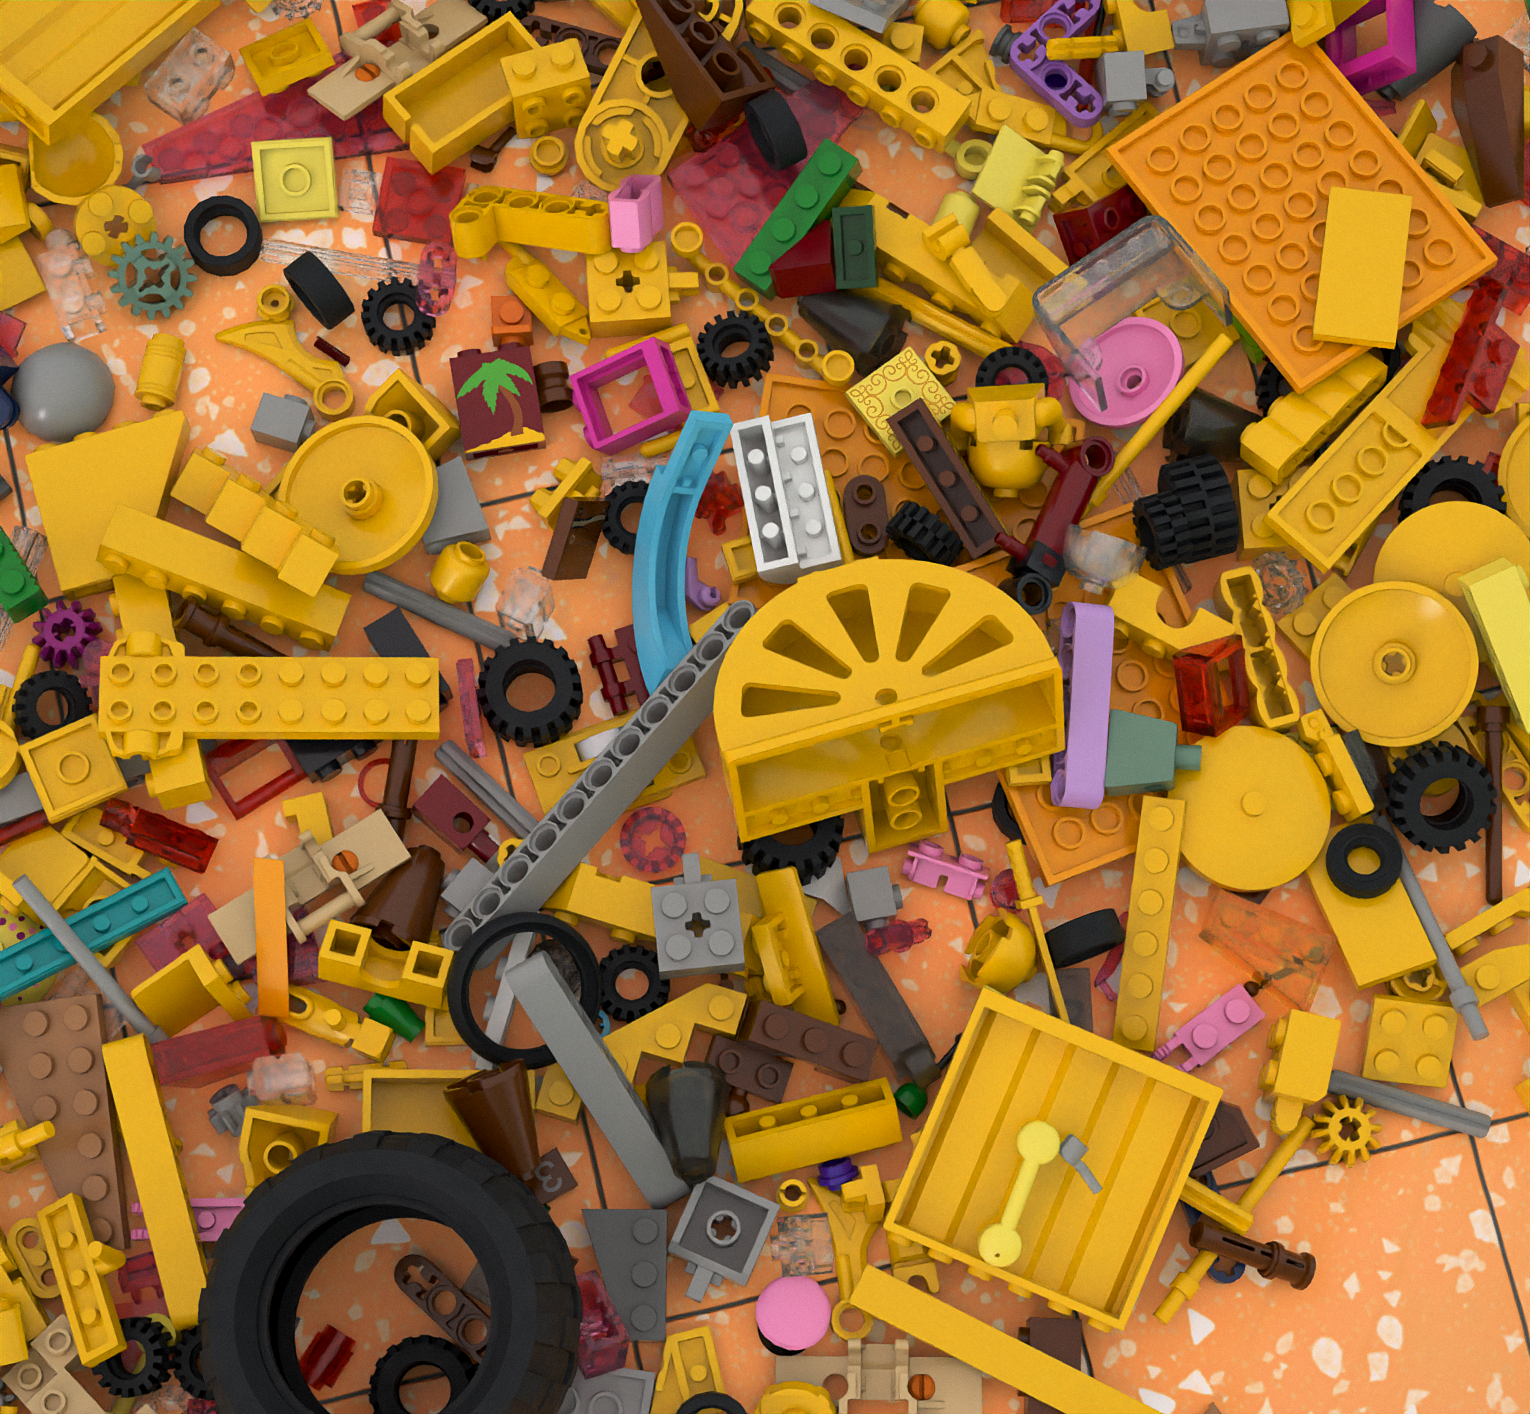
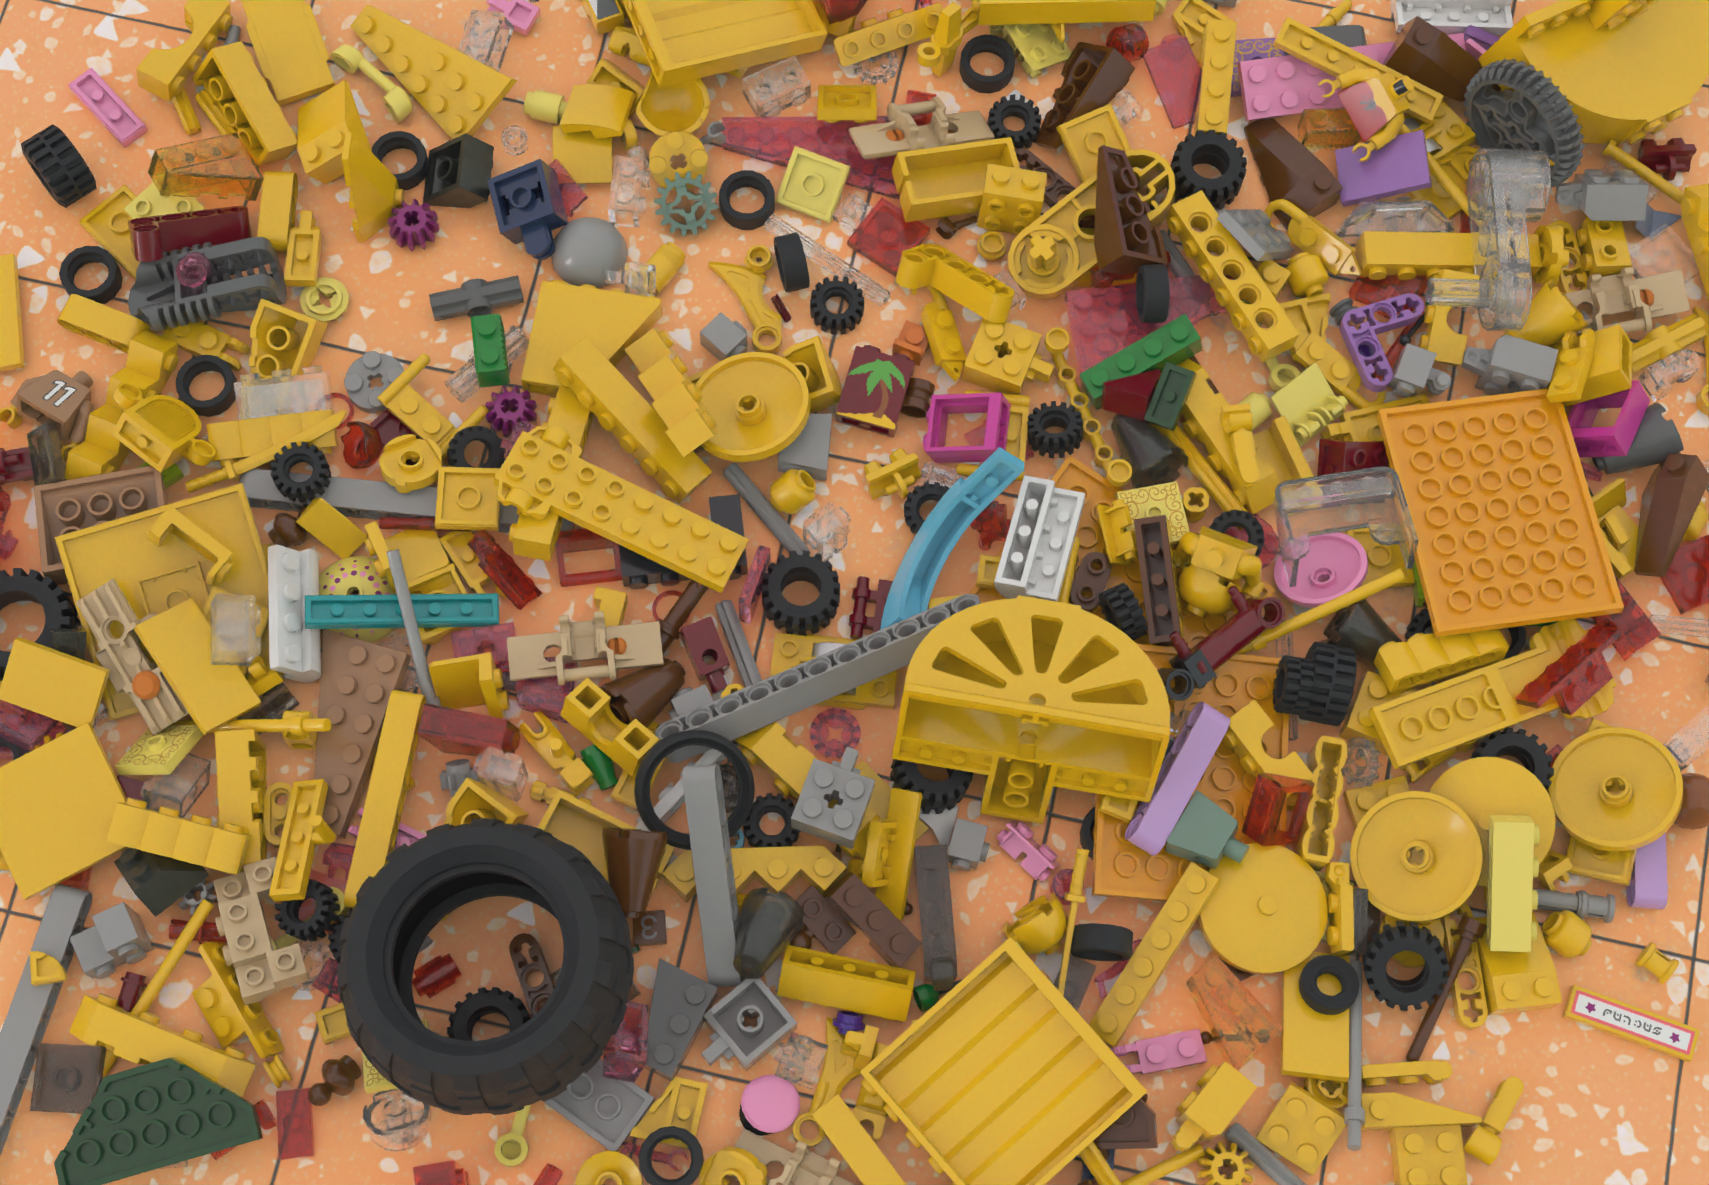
camera: 25 degrees right, 5 degrees down
reddish brown pin [172,595,289,657] -> none
light orange sticker [253,857,290,1018] -> none
clear pink beam [415,242,457,317] -> none
reddish brown tile [541,497,610,581] -> none
bright pink brick [608,174,664,253] -> none
lavender arm [685,557,721,611] -> none
yellow pin [775,1179,809,1214] -> none
clear pink axle [865,918,932,956] -> none
light yellow piece [977,1120,1061,1268] -> none
yellow axle [1045,35,1119,60] -> none
light grey hand [1059,1134,1102,1194] -> none
clear cylinder [1062,523,1148,595] -> none
yellow tile [1312,186,1412,349] -> none
none -> clear plate [605,262,656,296]
none -> yellow hinge [1096,499,1138,566]

